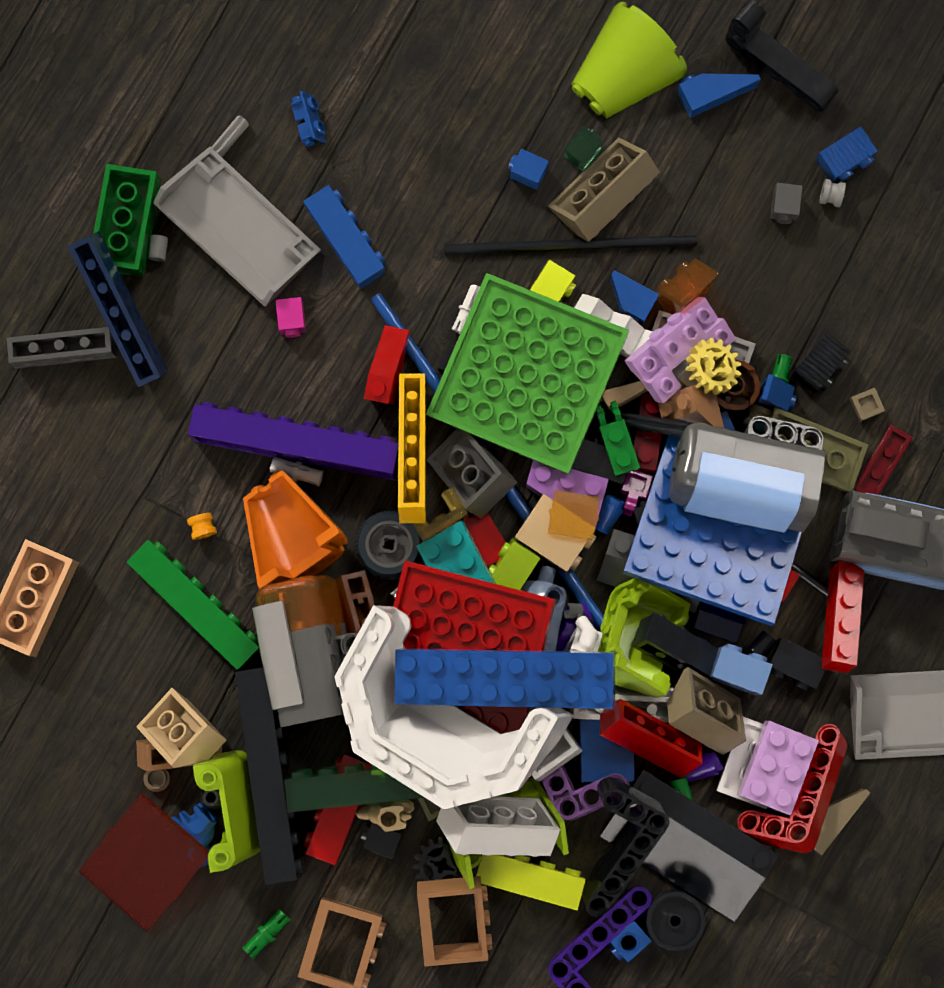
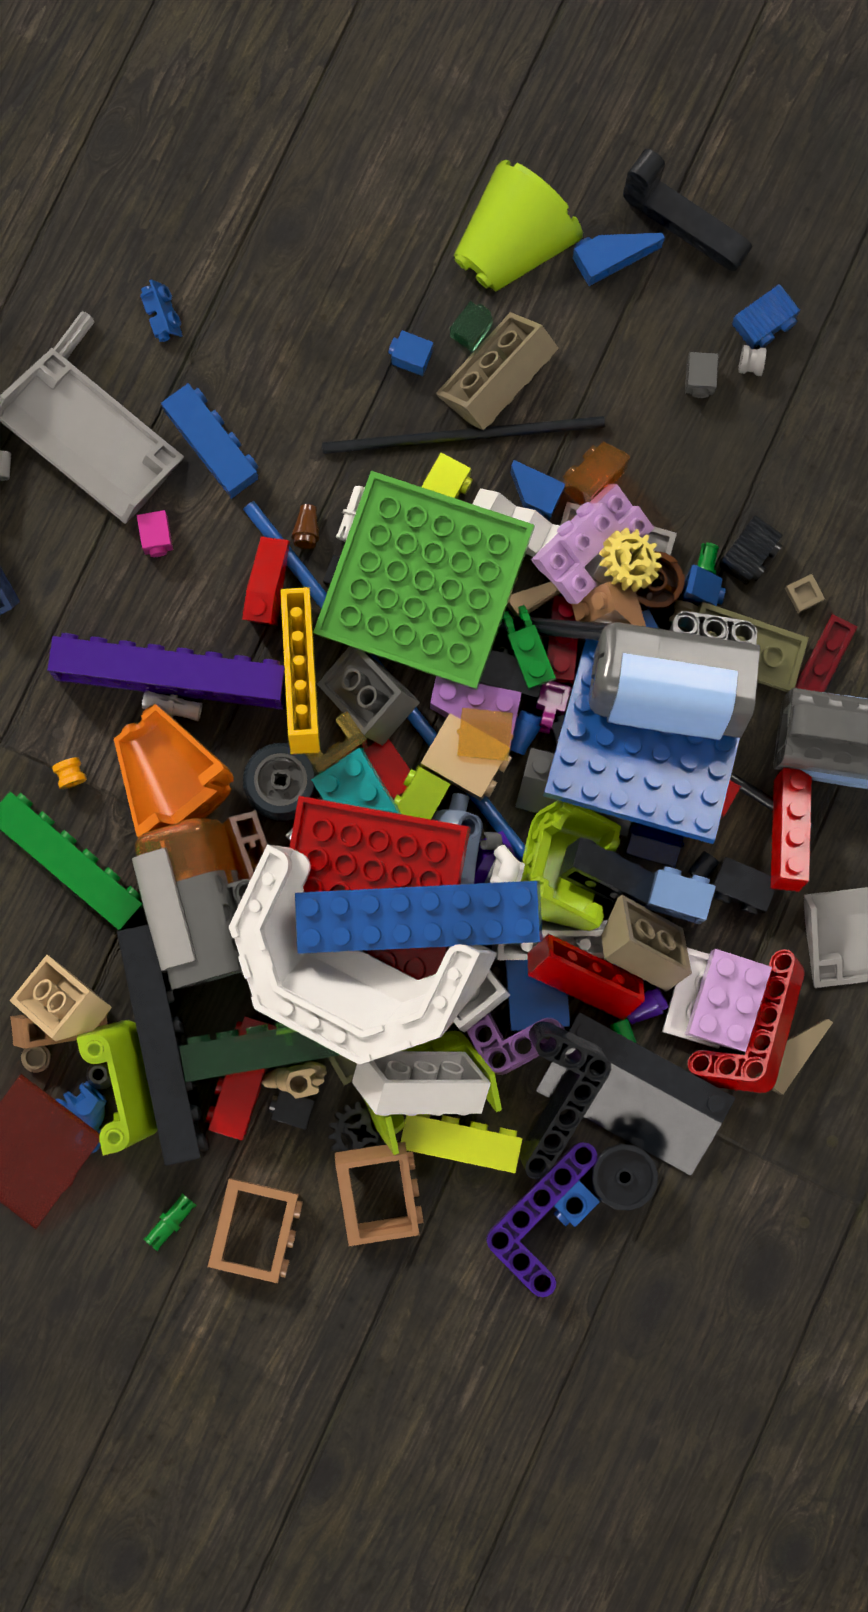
camera: 10 degrees left, 0 degrees up
none -> reddish brown cone [291,504,320,549]

